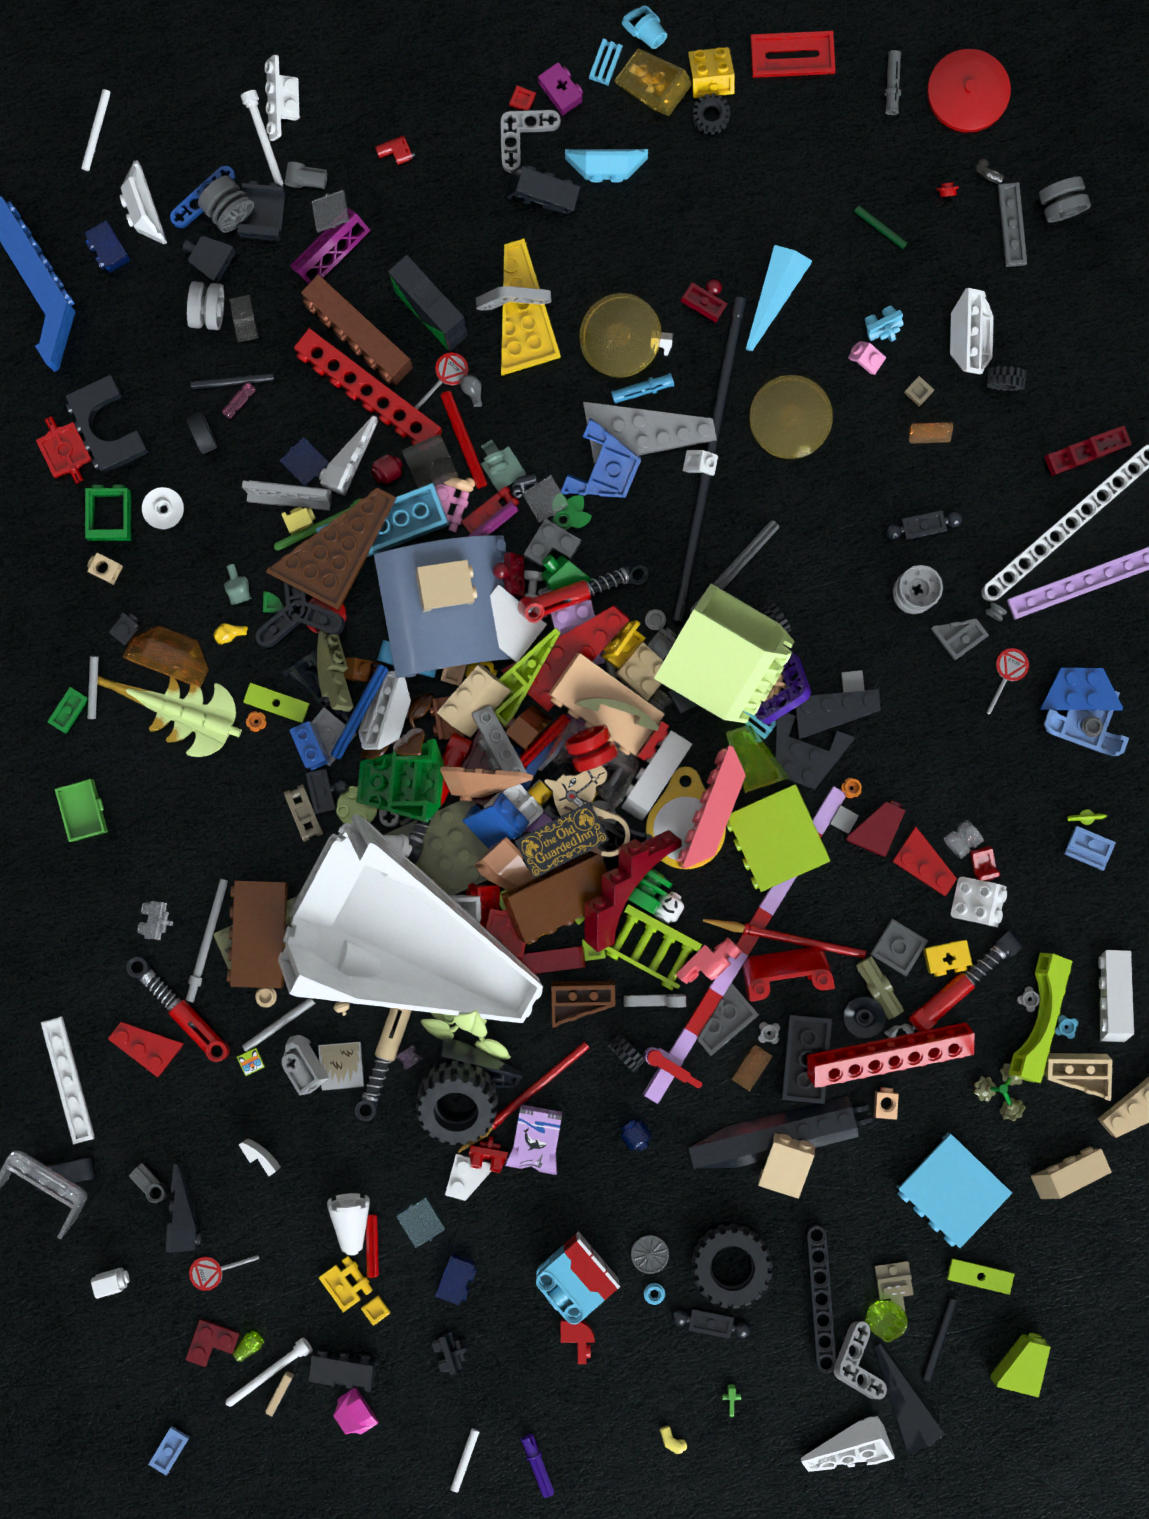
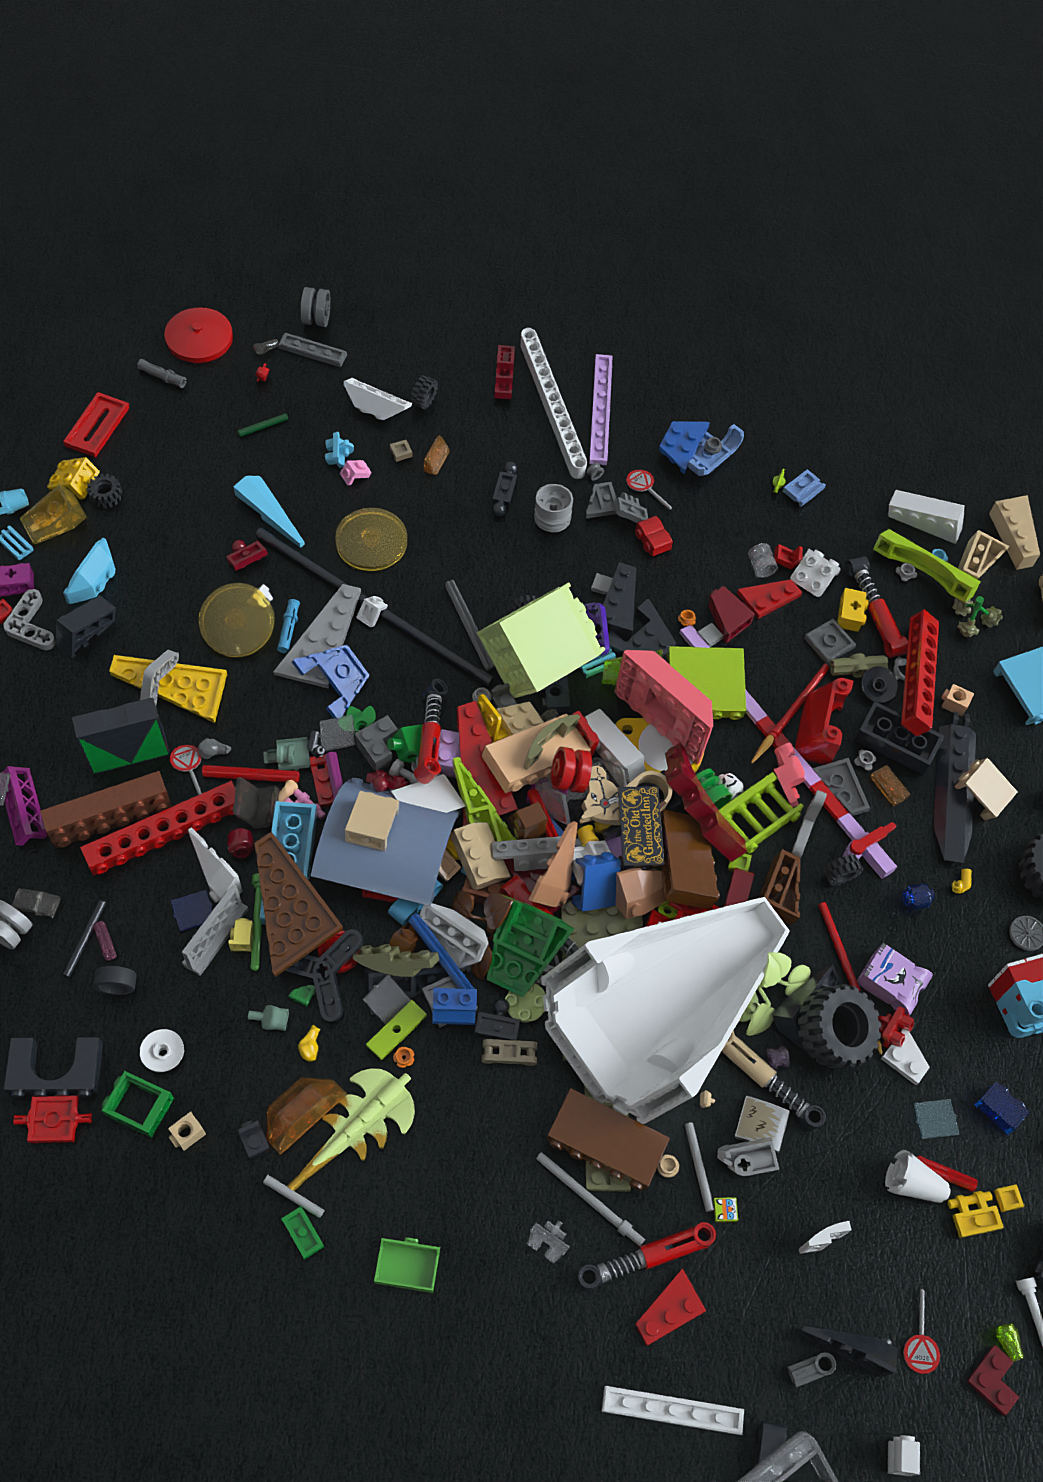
camera: 75 degrees left, 25 degrees down
none -> clear piece [363,975,411,1025]
none -> dark grey hinge [614,493,648,523]
none -> red brick [635,516,673,556]
none -> yellow arm [952,869,972,894]

